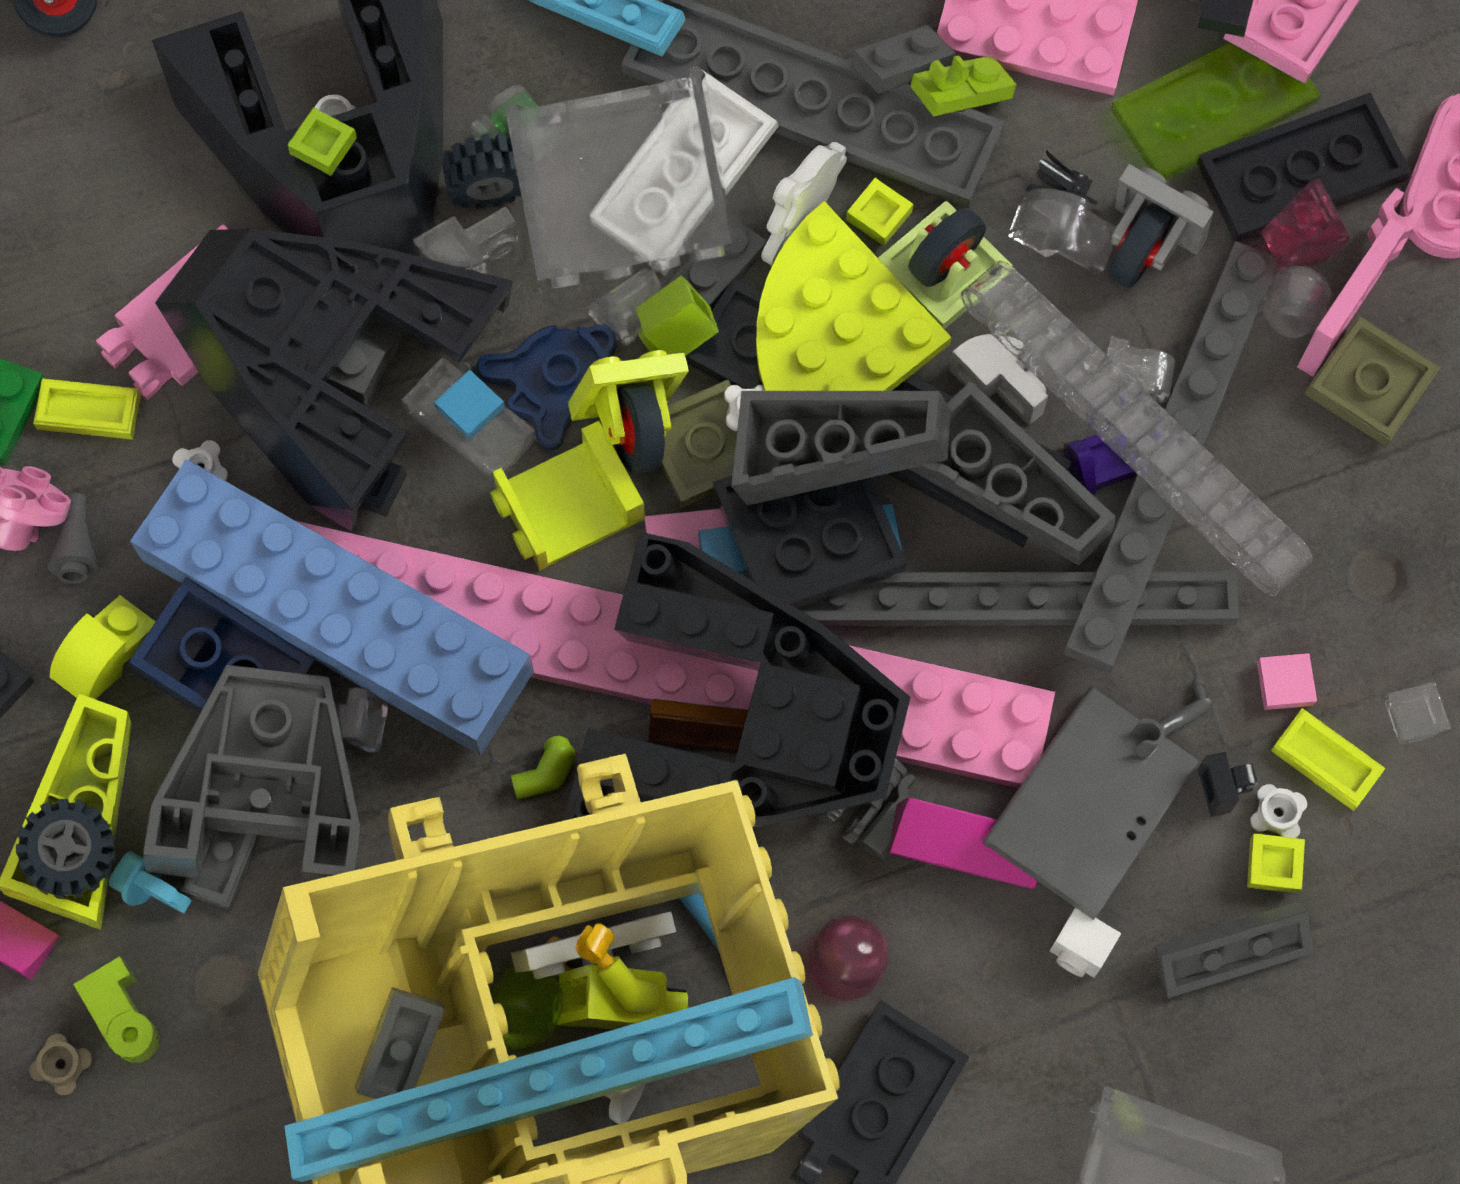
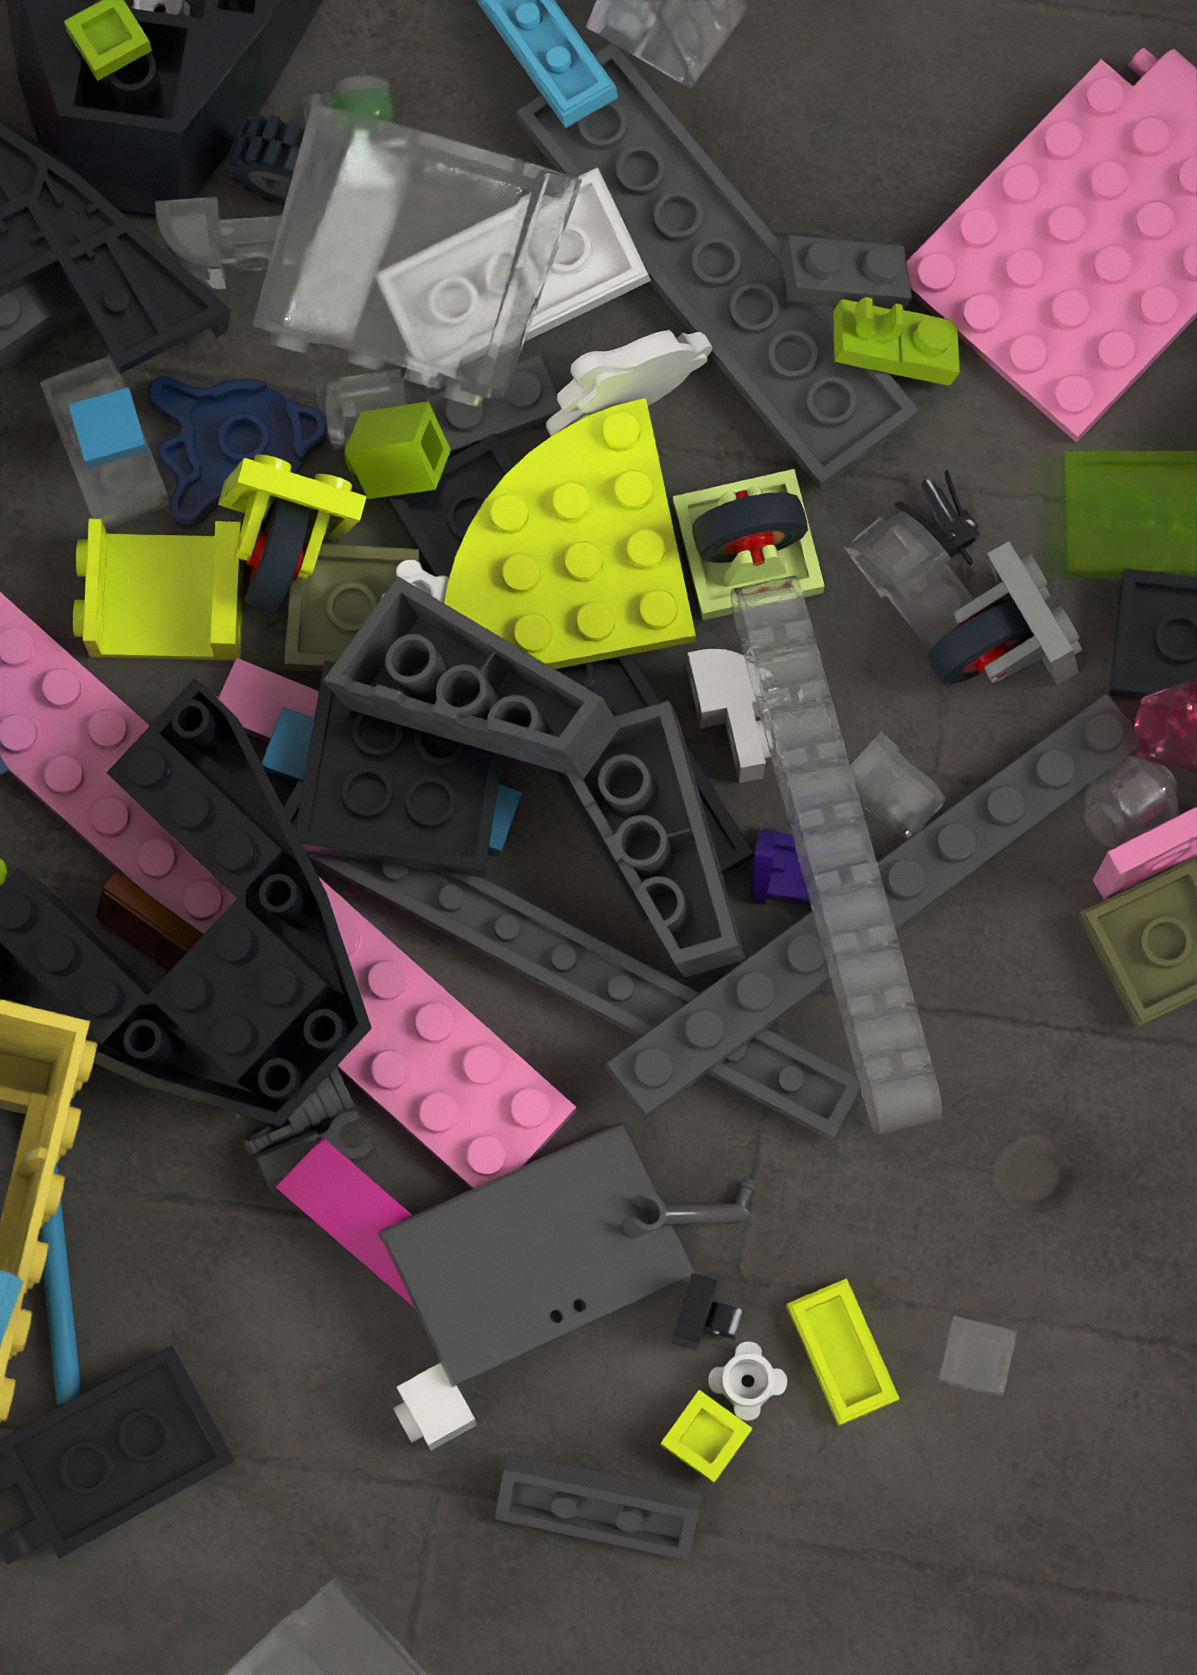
camera: 30 degrees right, 5 degrees up
clear pink hair [808,915,890,1001] -> none
neon yellow plate [846,178,913,246] -> none
bright pink tile [1257,653,1317,710] -> none

